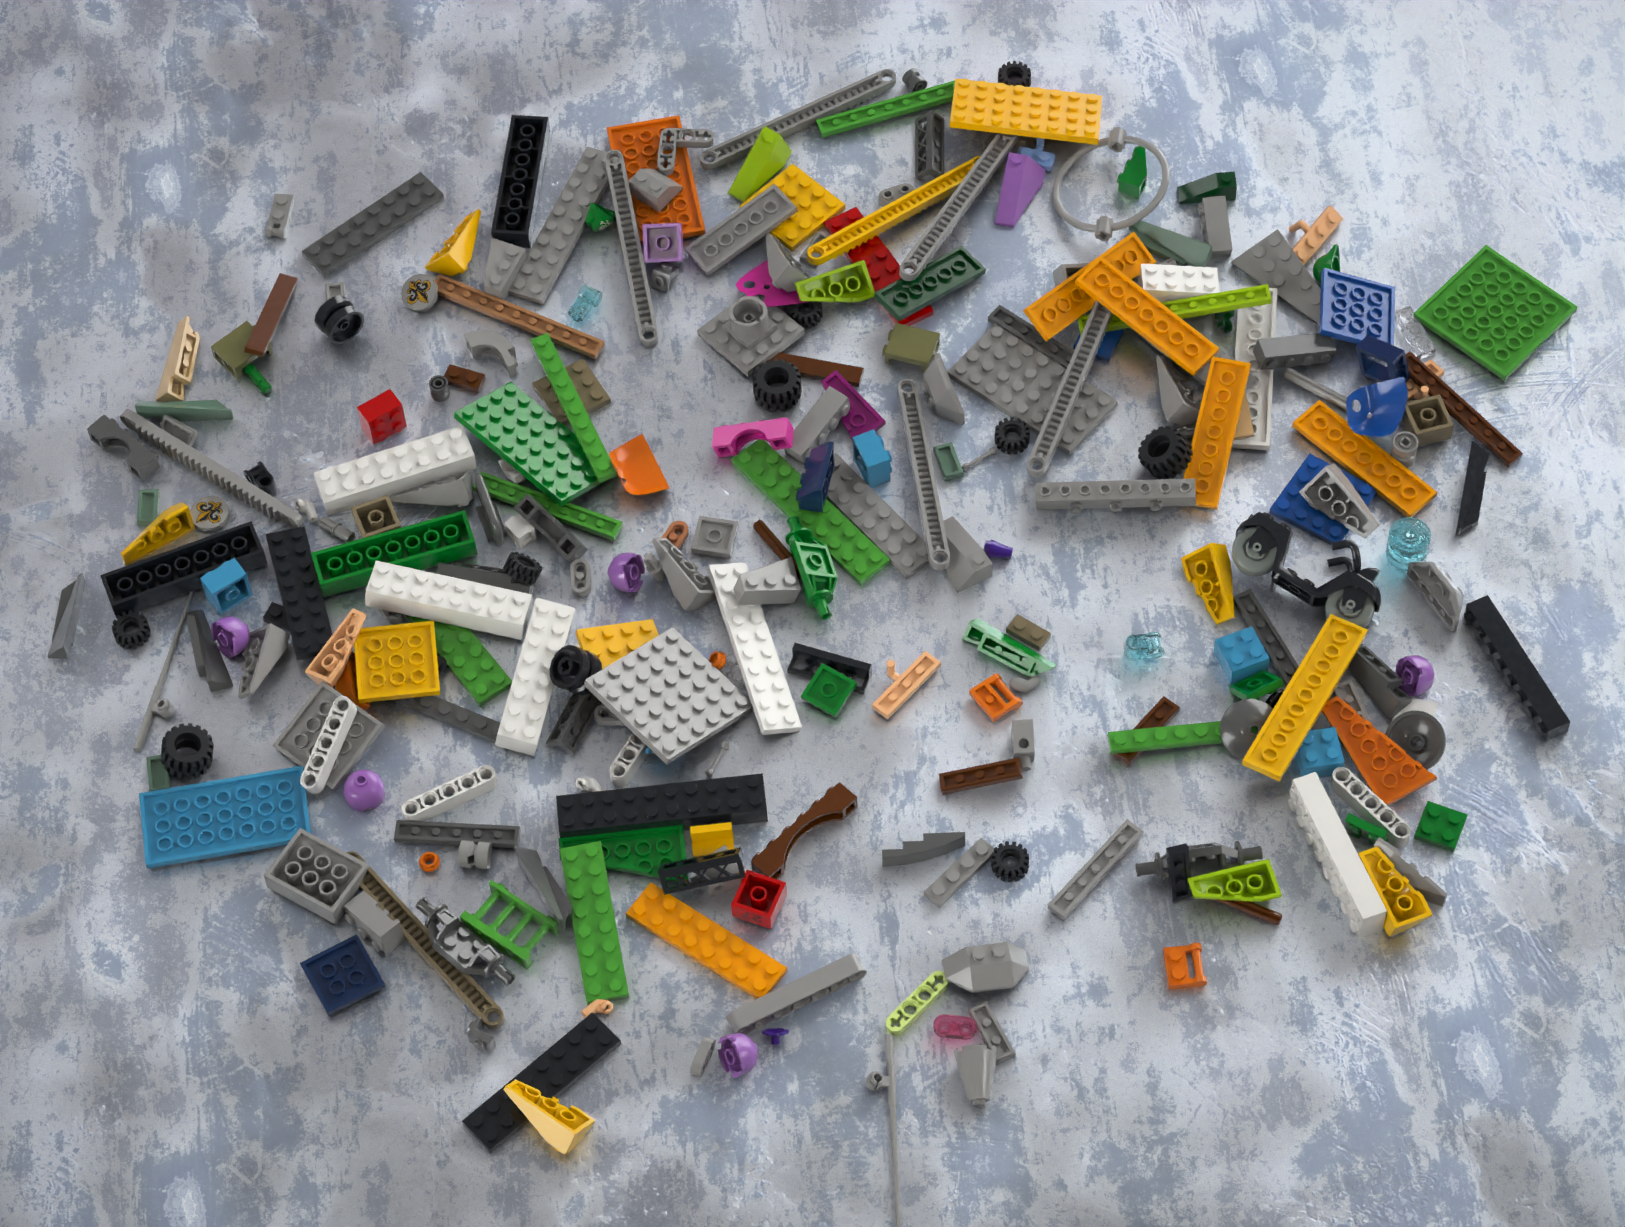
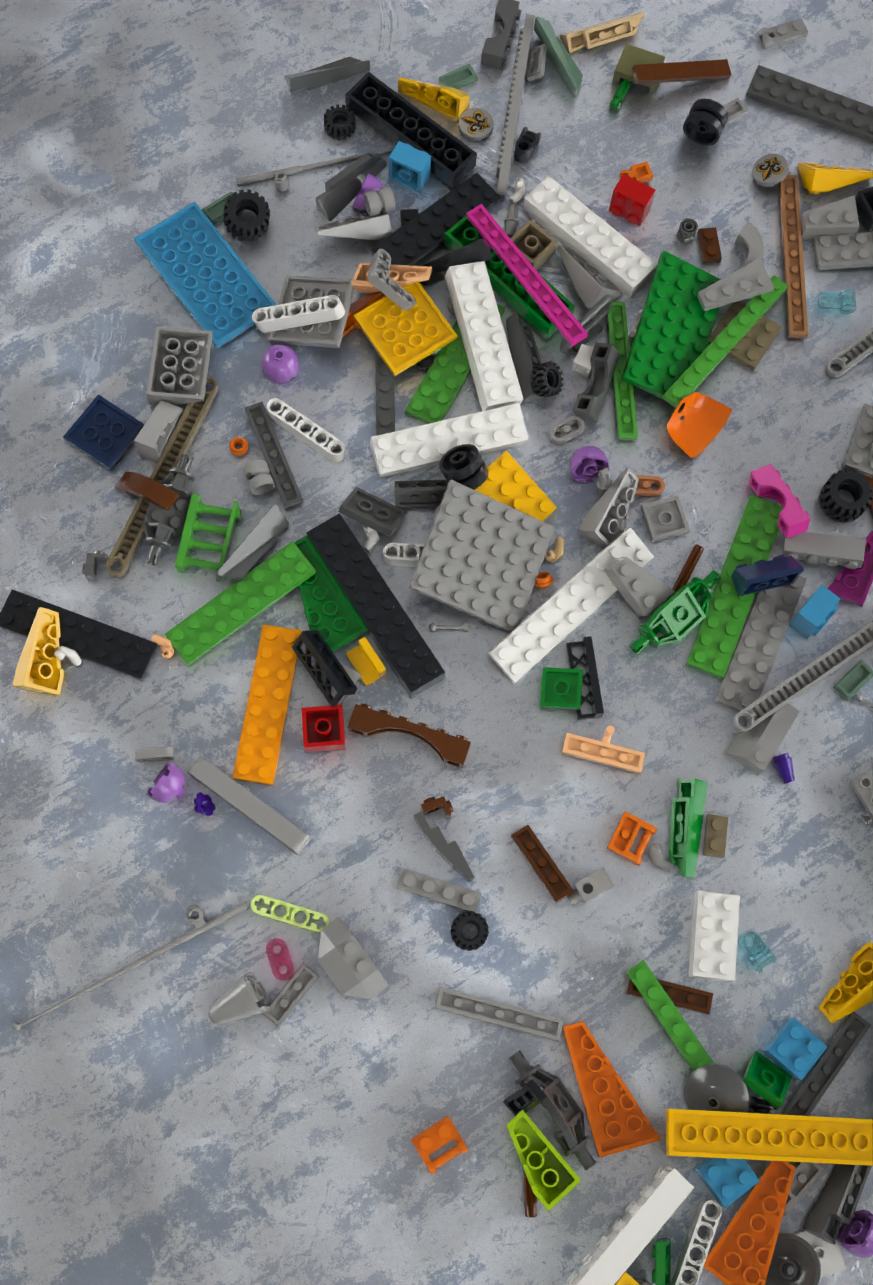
camera: 55 degrees right, 15 degrees up
none -> white arm [54,646,82,666]
none -> reddish brown slope [114,472,179,511]
none -> dark grey plate [338,487,407,537]
none -> light grey wheel [364,186,396,217]
none -> light grey beam [368,249,416,311]
none -> black wedge [419,239,493,287]
none -> reddish brown bracket [421,796,454,820]
none -> dark pink plate [466,204,588,346]
none -> tan arm [545,537,565,562]
none -> orange wing [562,1021,662,1158]
none -> orange plate [619,162,653,183]
none -> white brick [688,891,740,983]
none -> light grey wing [697,258,774,311]

